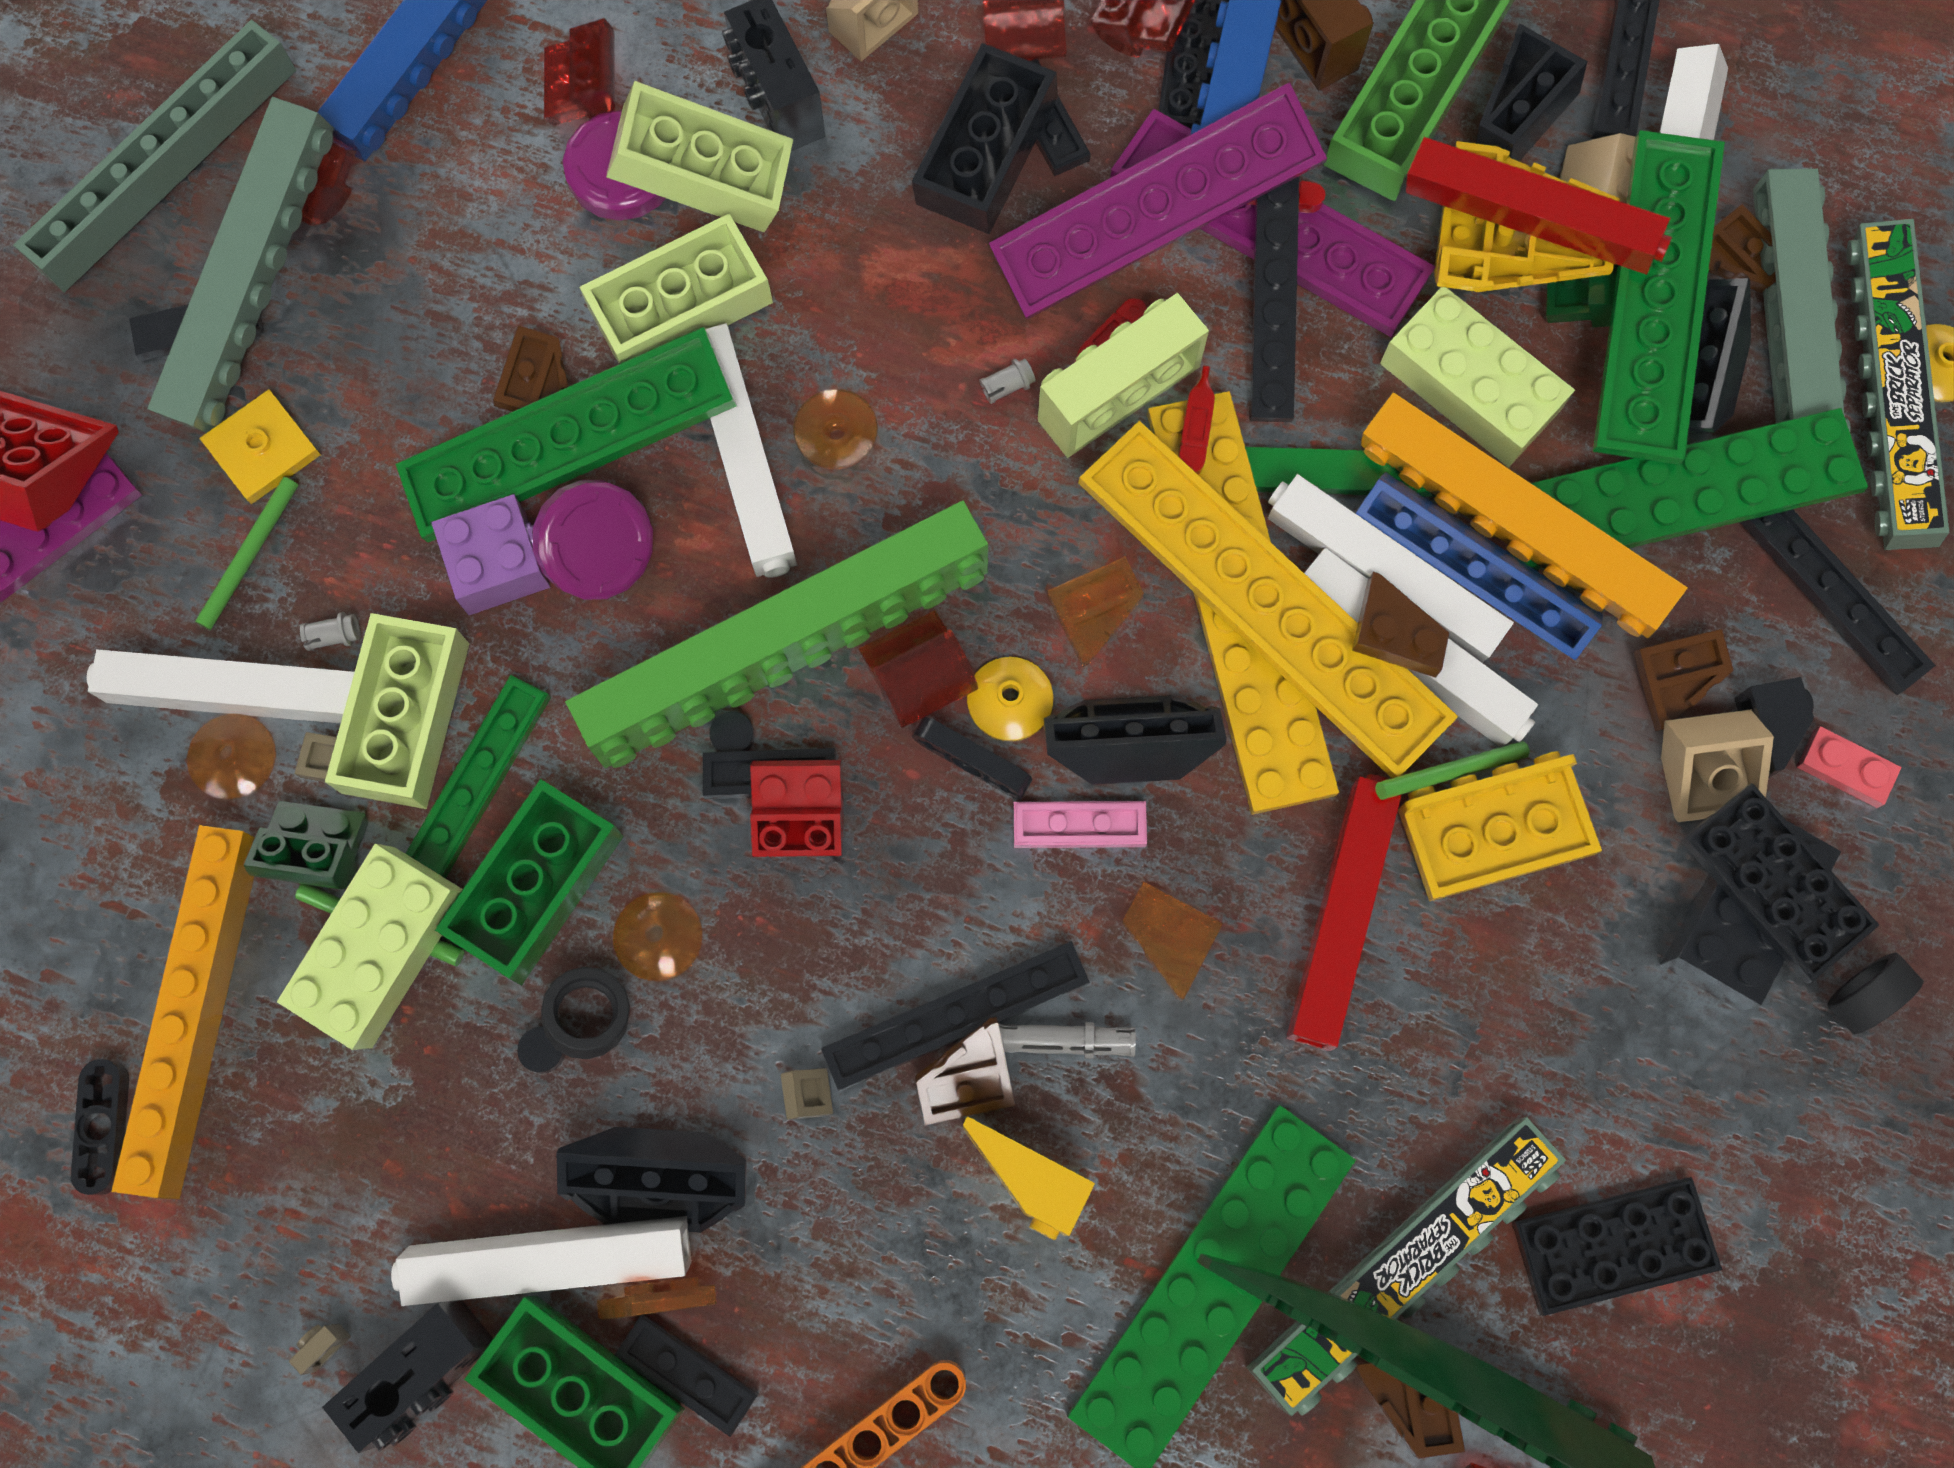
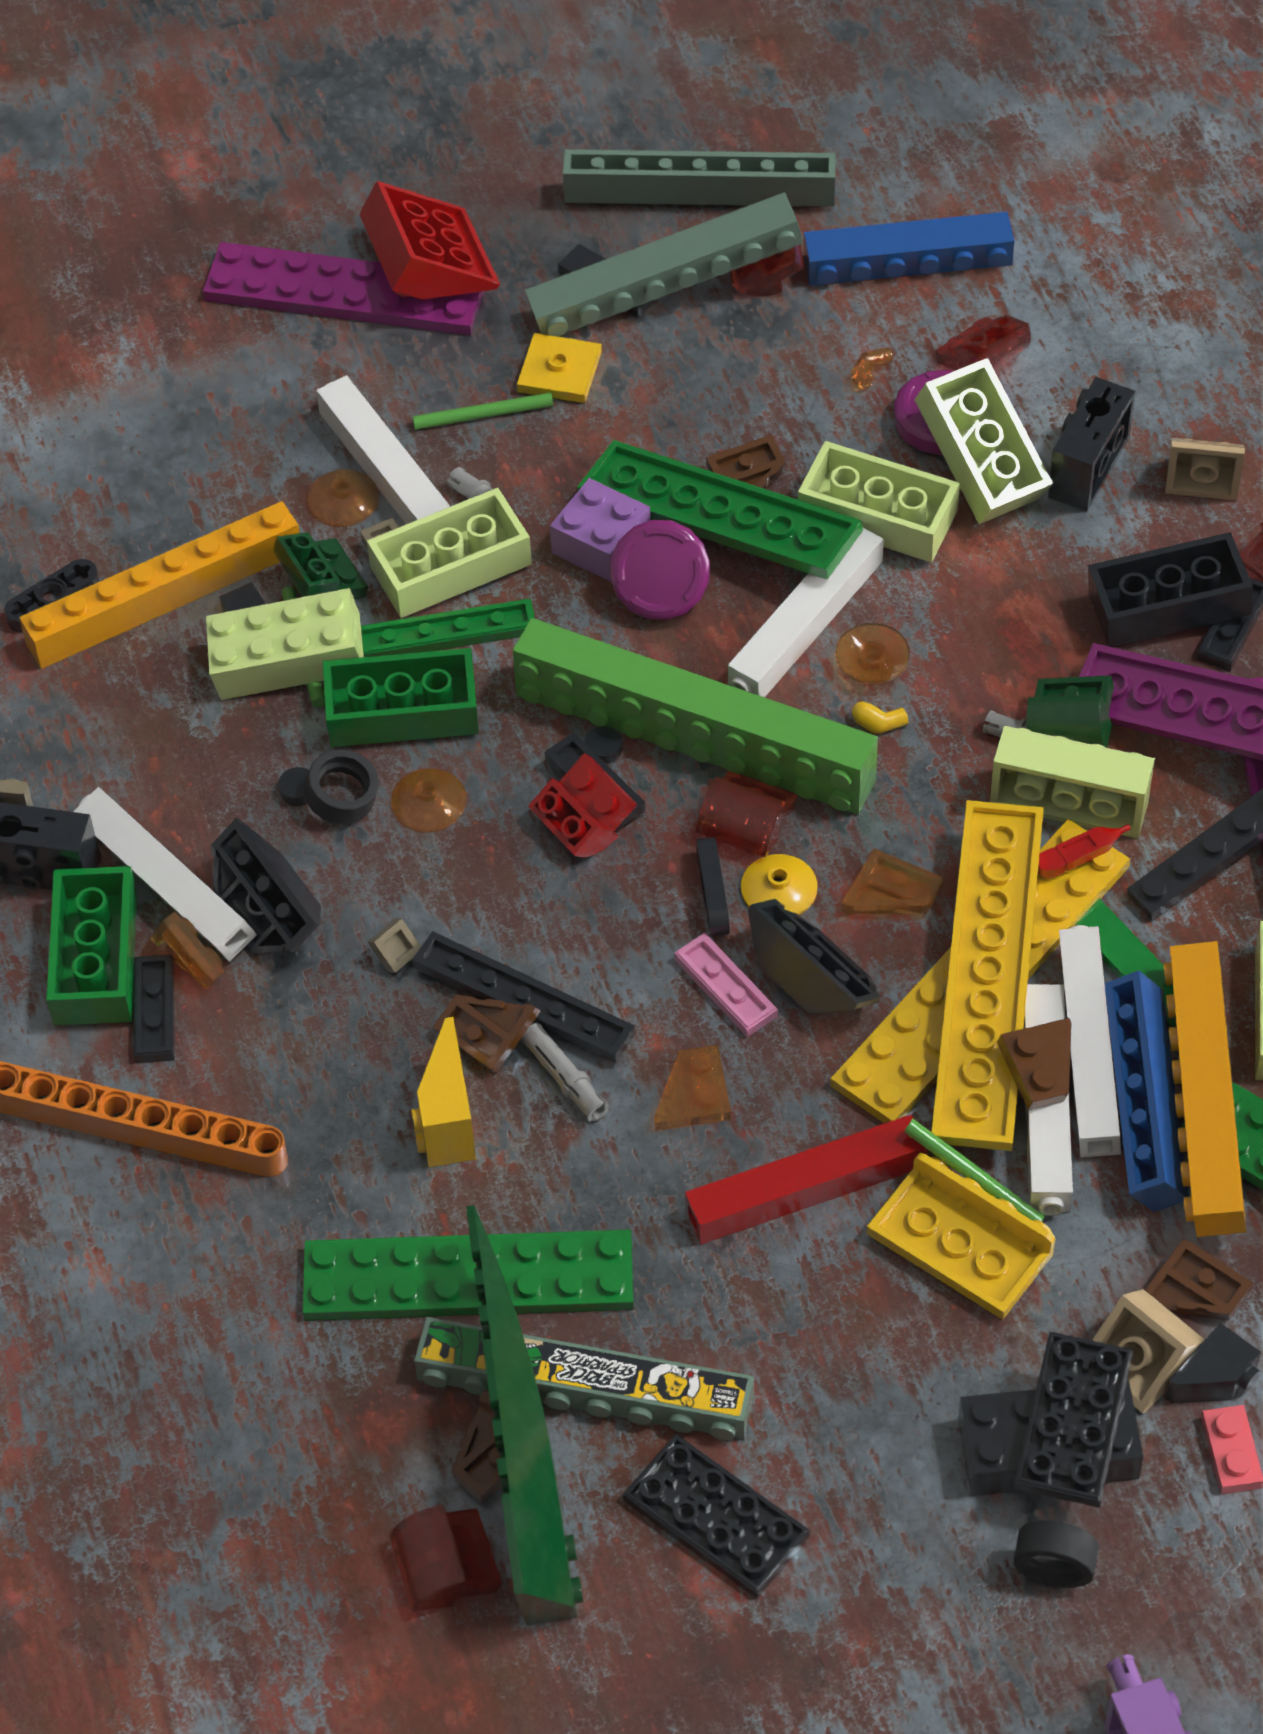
camera: 55 degrees right, 20 degrees down
none -> black tile [219,582,266,612]
none -> clear orange arm [851,347,893,389]
none -> yellow arm [852,701,908,734]
none -> dark green brick [1027,676,1114,748]

